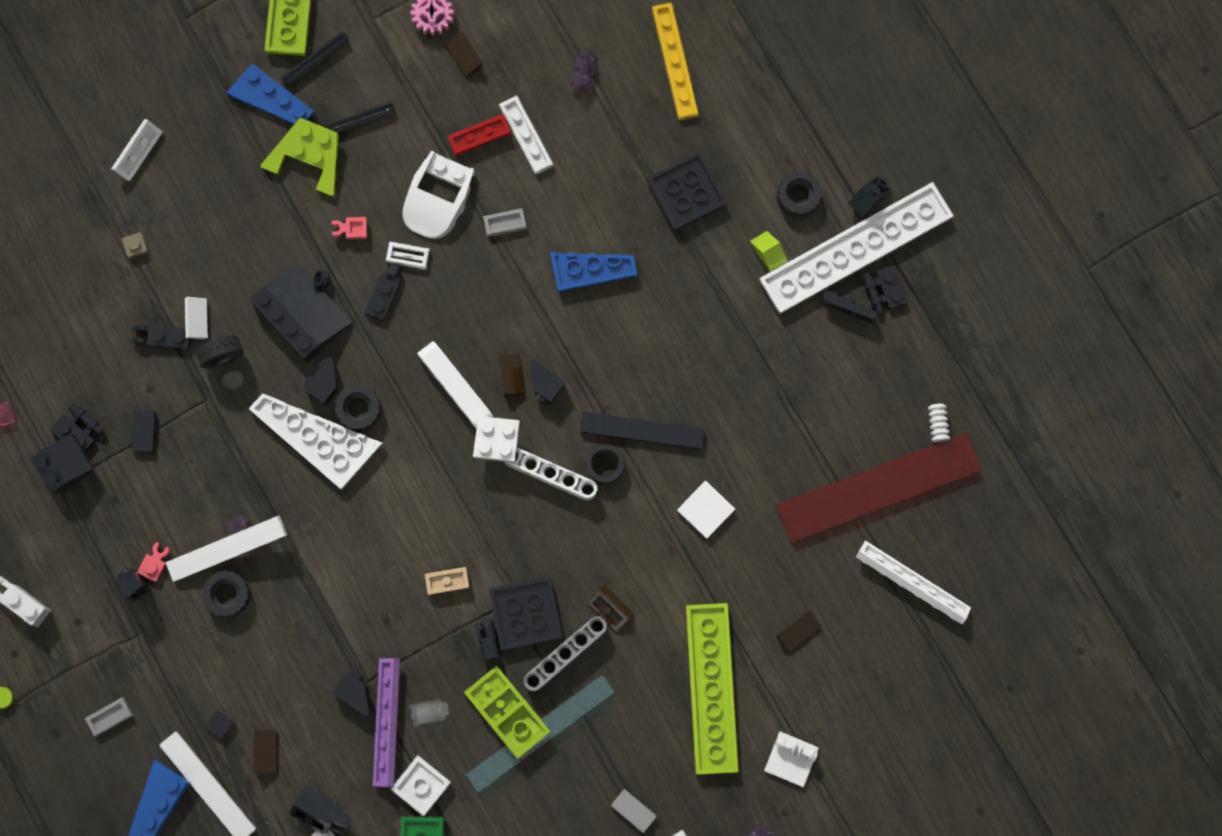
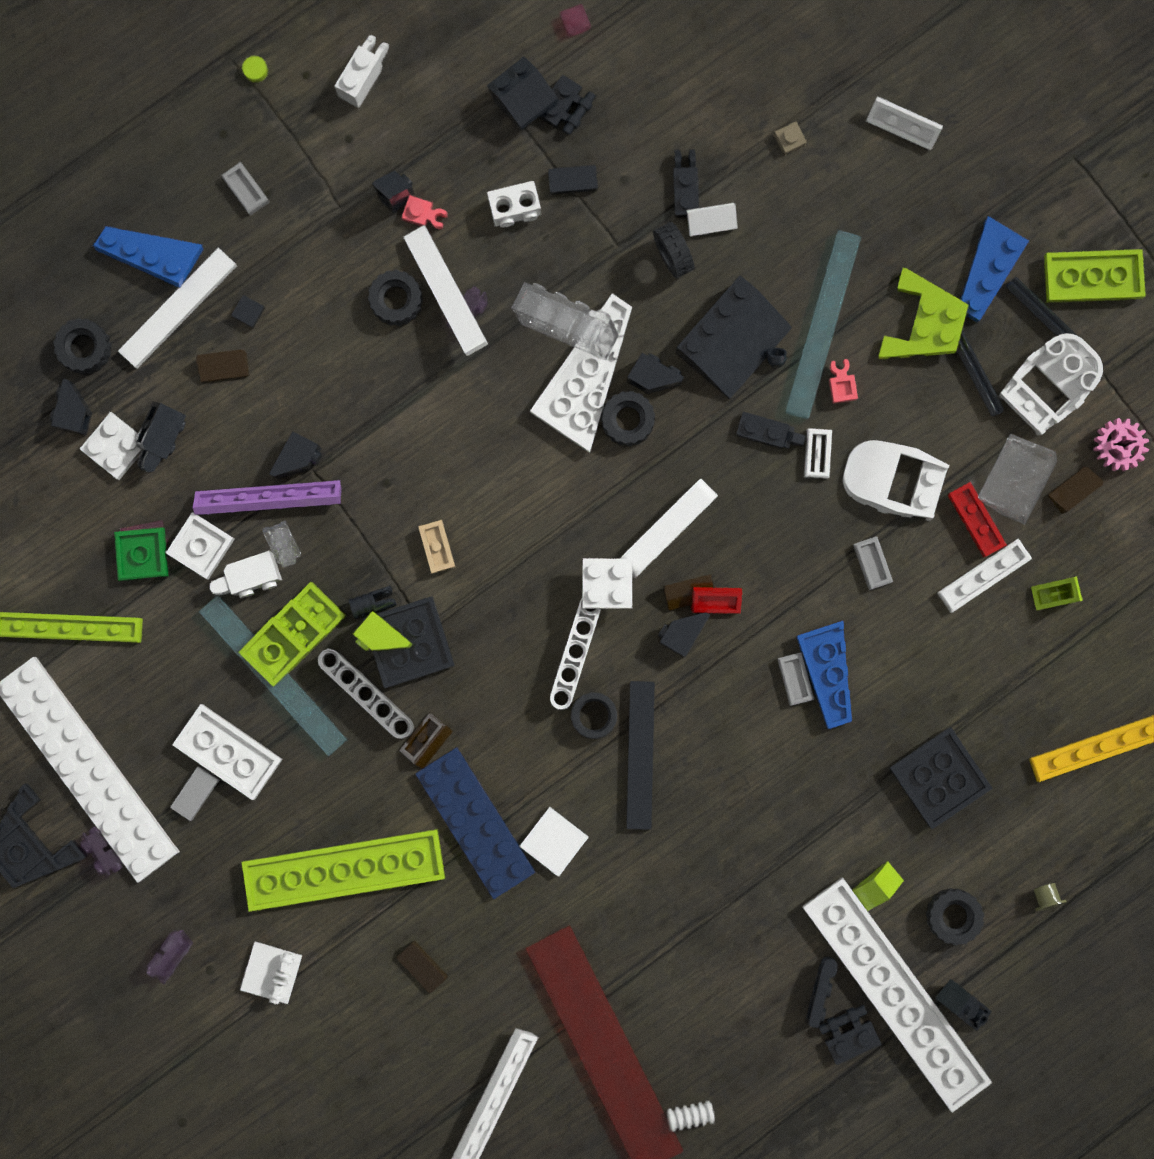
camera: 90 degrees right, 5 degrees up
clear purple hinge [570,49,598,94] -> none
none -> white plate [173,704,283,800]
none -> white hinge [210,551,282,598]
none -> lime slope [354,611,412,651]
none -> dark blue plate [416,747,535,899]
none -> white brick [487,181,541,227]
none -> clear brick [511,282,619,360]
none -> red tile [691,587,742,614]
none -> light grey tile [777,652,814,706]
none -> clear light blue tile [785,230,861,419]
none -> clear slope [978,434,1057,524]
none -> white slope [998,334,1103,435]
none -> lime slope [1031,577,1082,610]
none -> olive piece [1034,883,1067,912]

